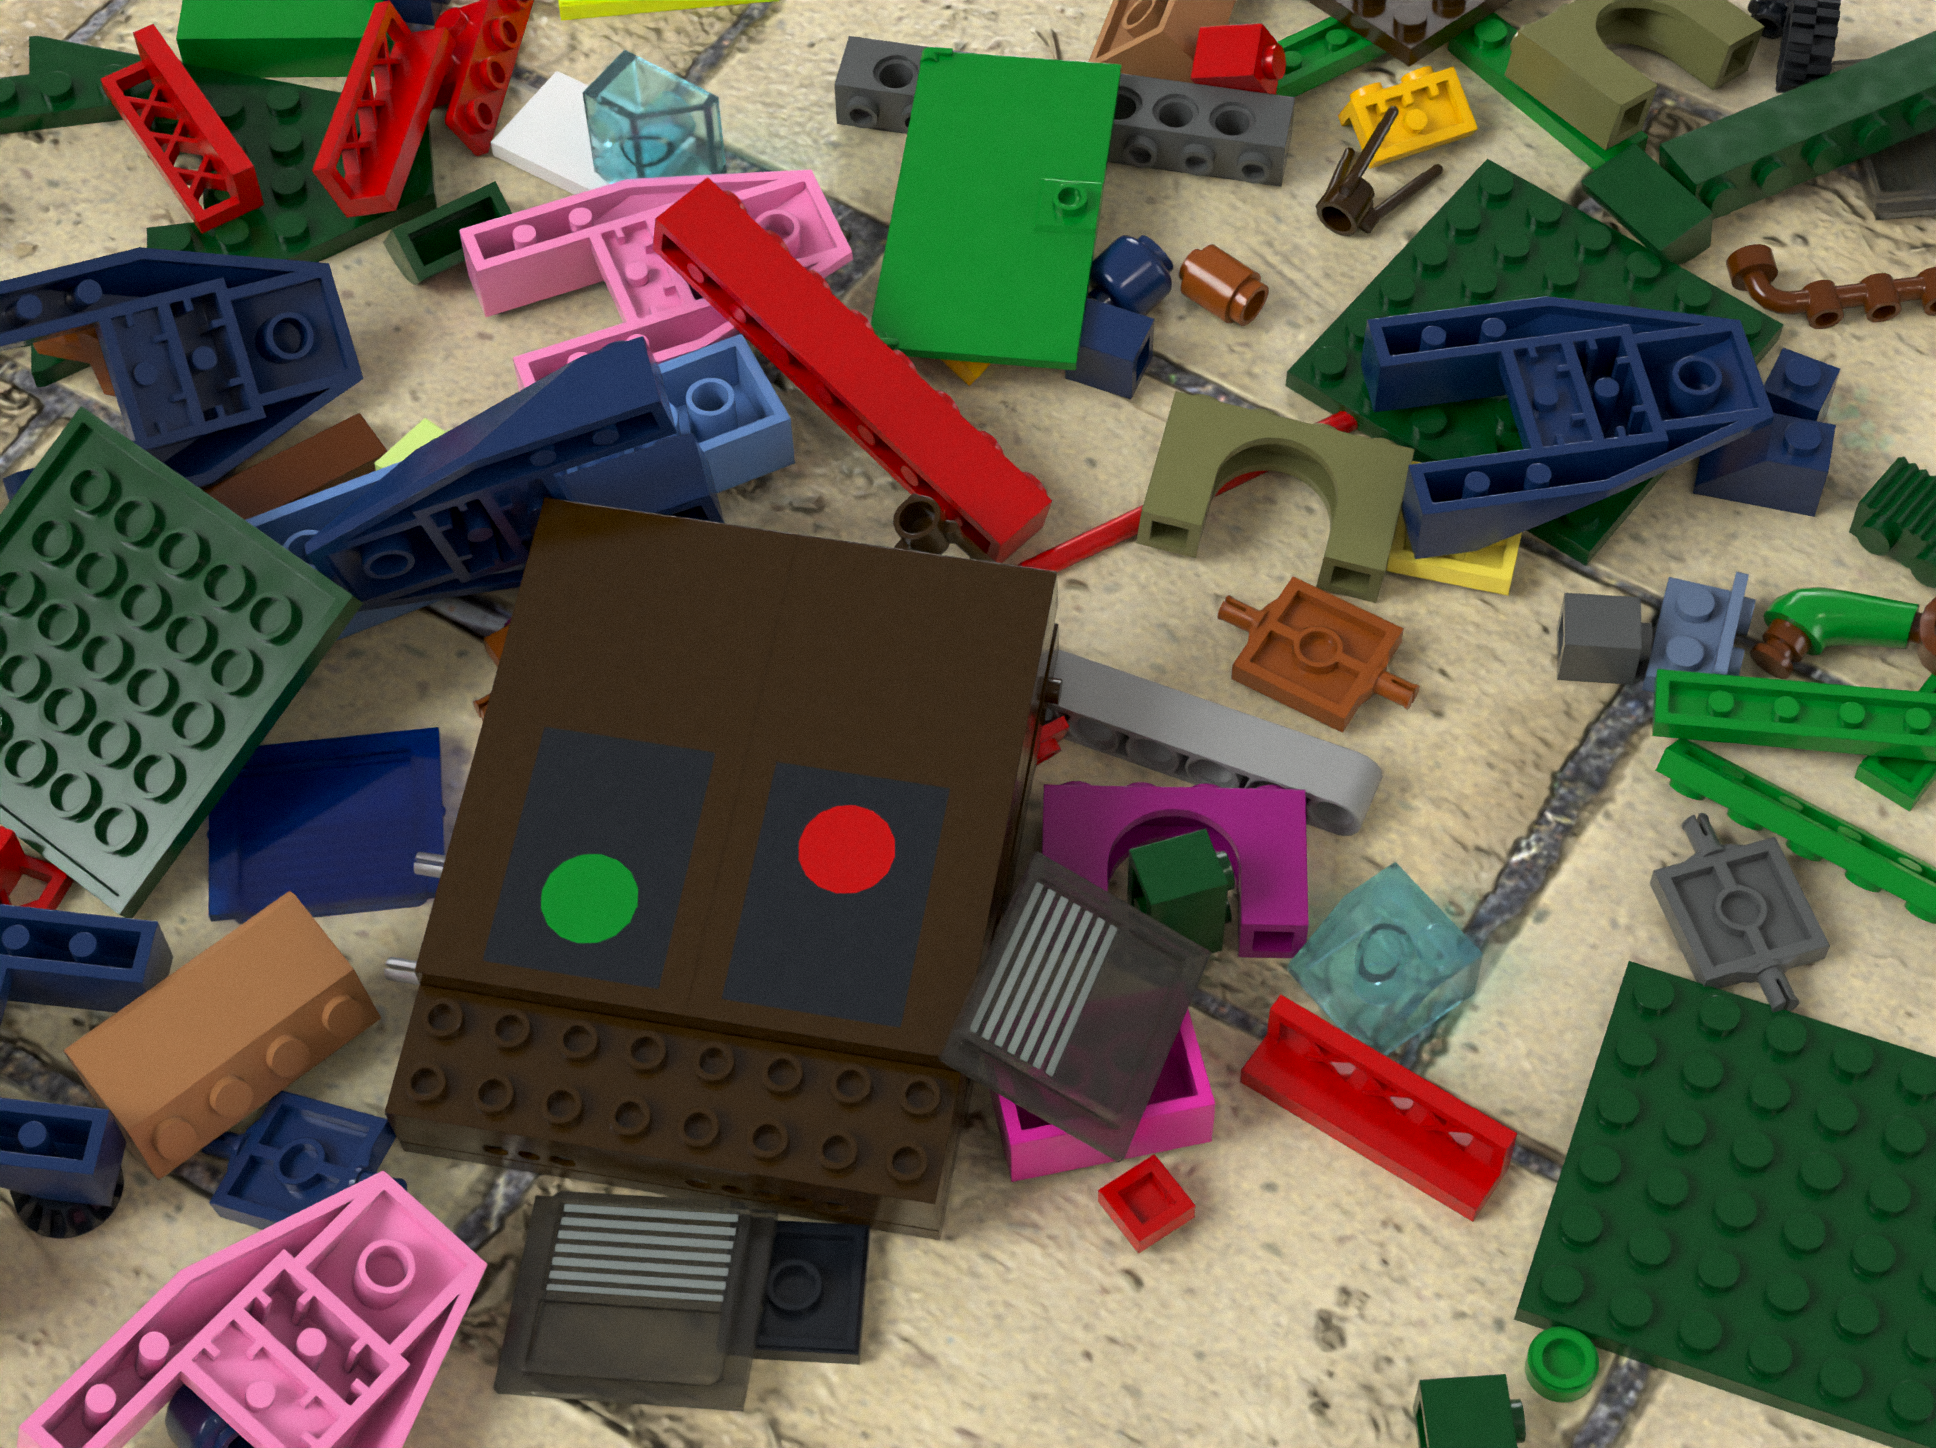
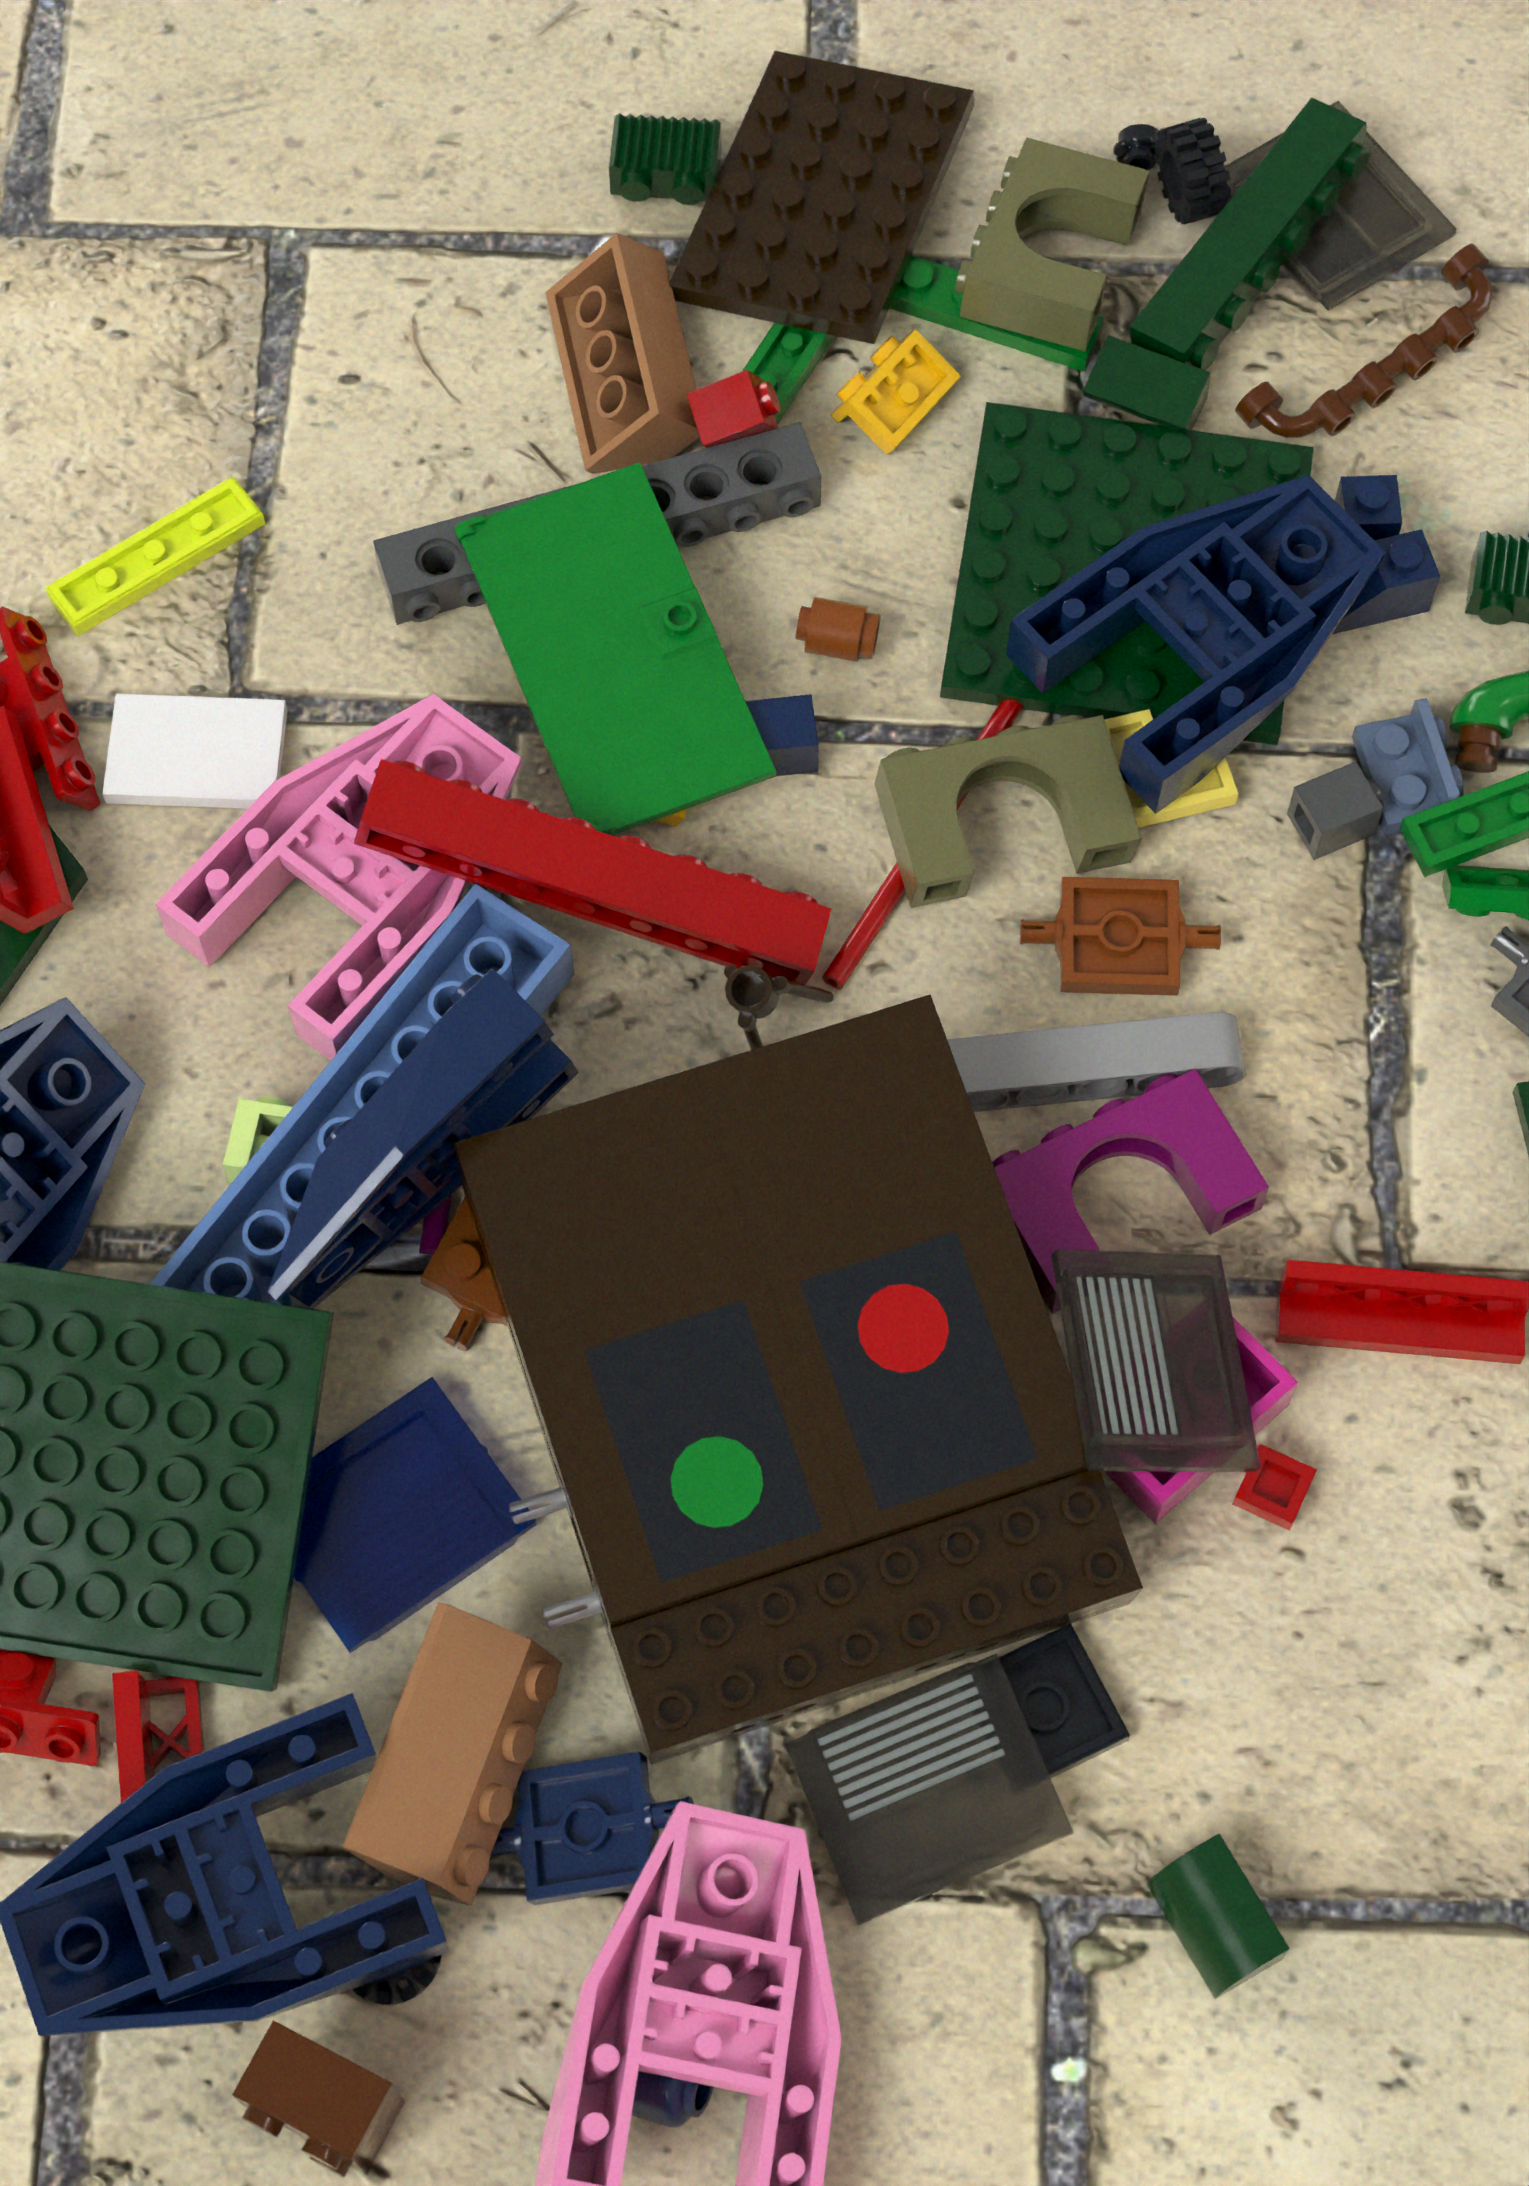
camera: 30 degrees left, 10 degrees up
reddish brown tile [204,413,387,520] -> none
dark green brick [383,181,512,285] -> none
clear light blue slope [582,50,727,184] -> none
dark blue head [1087,235,1174,316] -> none
dark green brick [1126,828,1235,972] -> none
clear light blue slope [1287,862,1483,1056] -> none
dark brown plant [1316,106,1443,236] -> none

